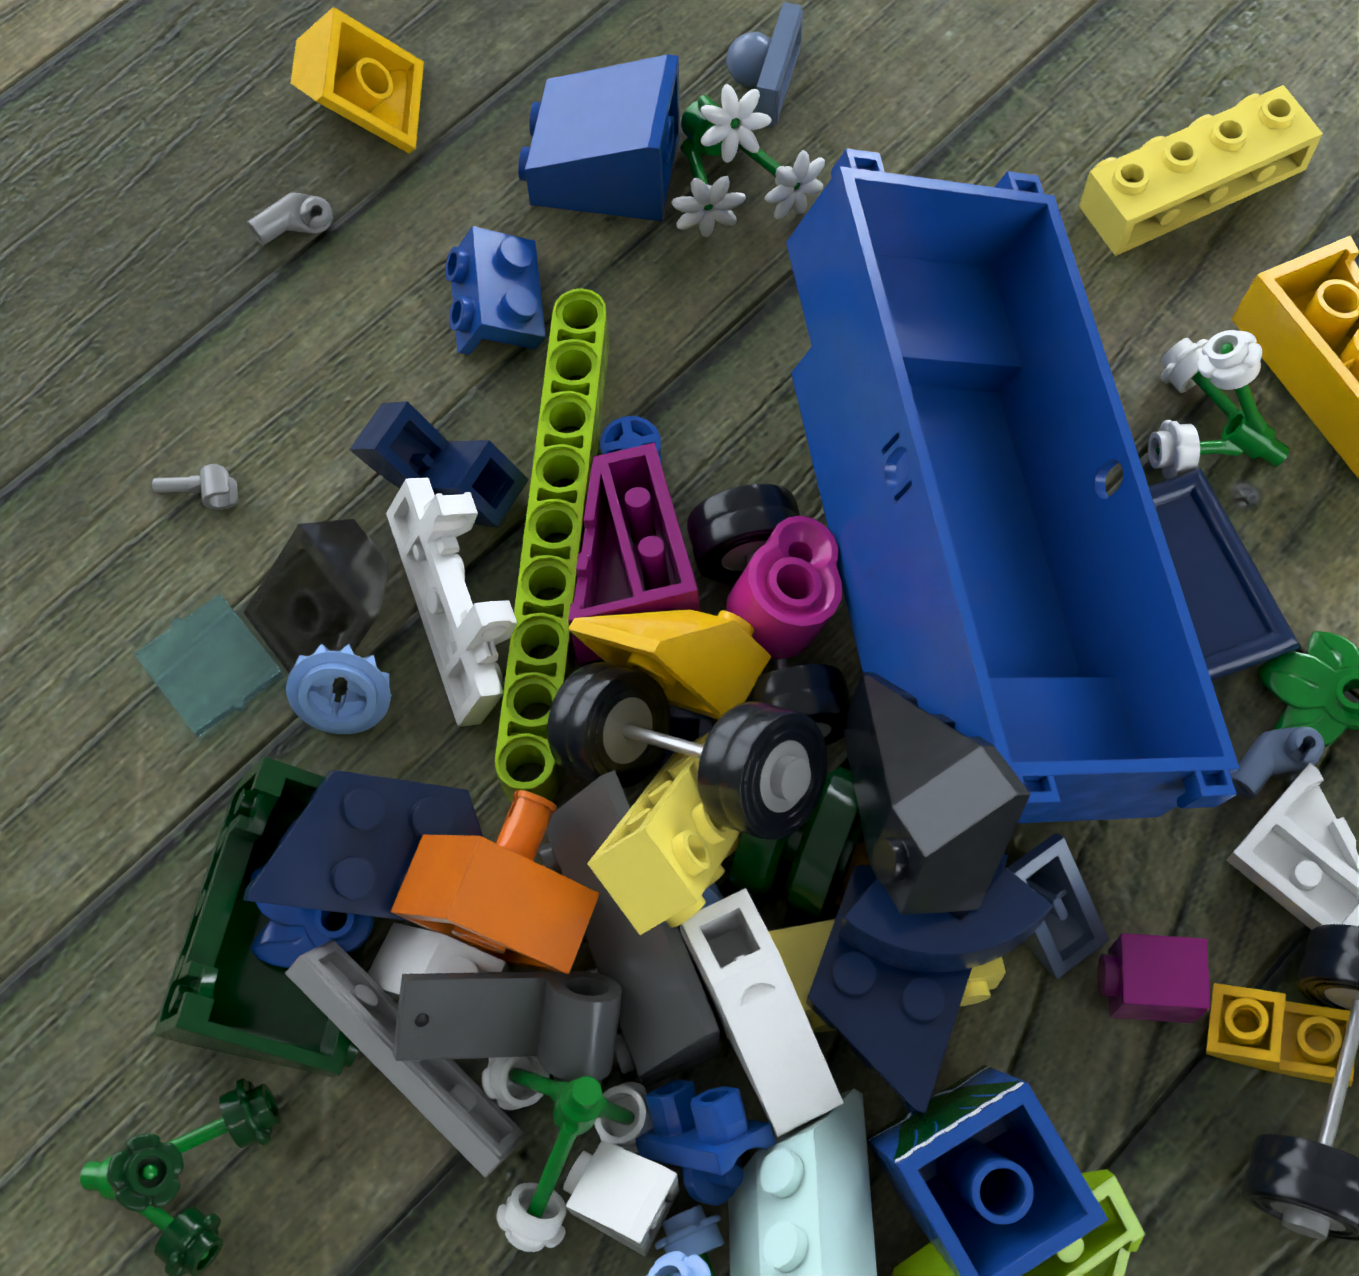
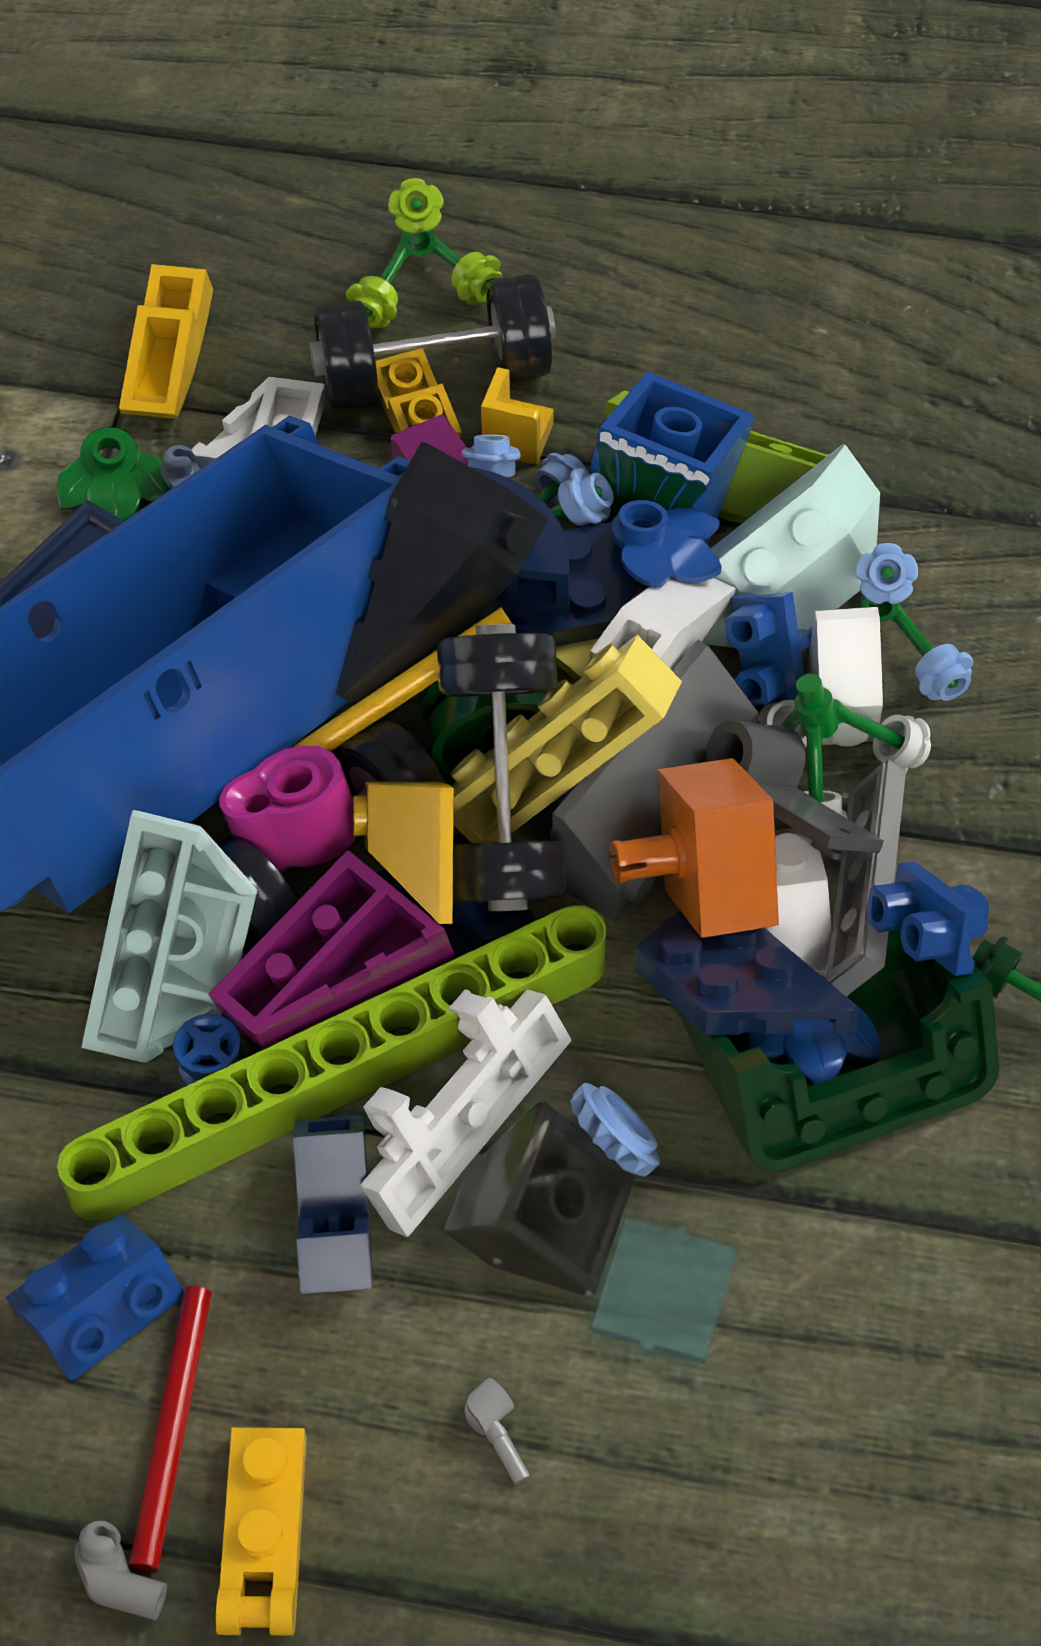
camera: 125 degrees left, 10 degrees down
none -> light aqua wedge [81,810,257,1063]
none -> red bar [129,1286,212,1573]
none -> yellow plate [216,1427,307,1636]
none -> yellow bar [290,607,512,752]
none -> light blue plant [462,434,614,527]
none -> yellow panel [481,367,554,465]
none -> blue plate [611,500,722,588]
none -> blue hips [866,861,989,976]

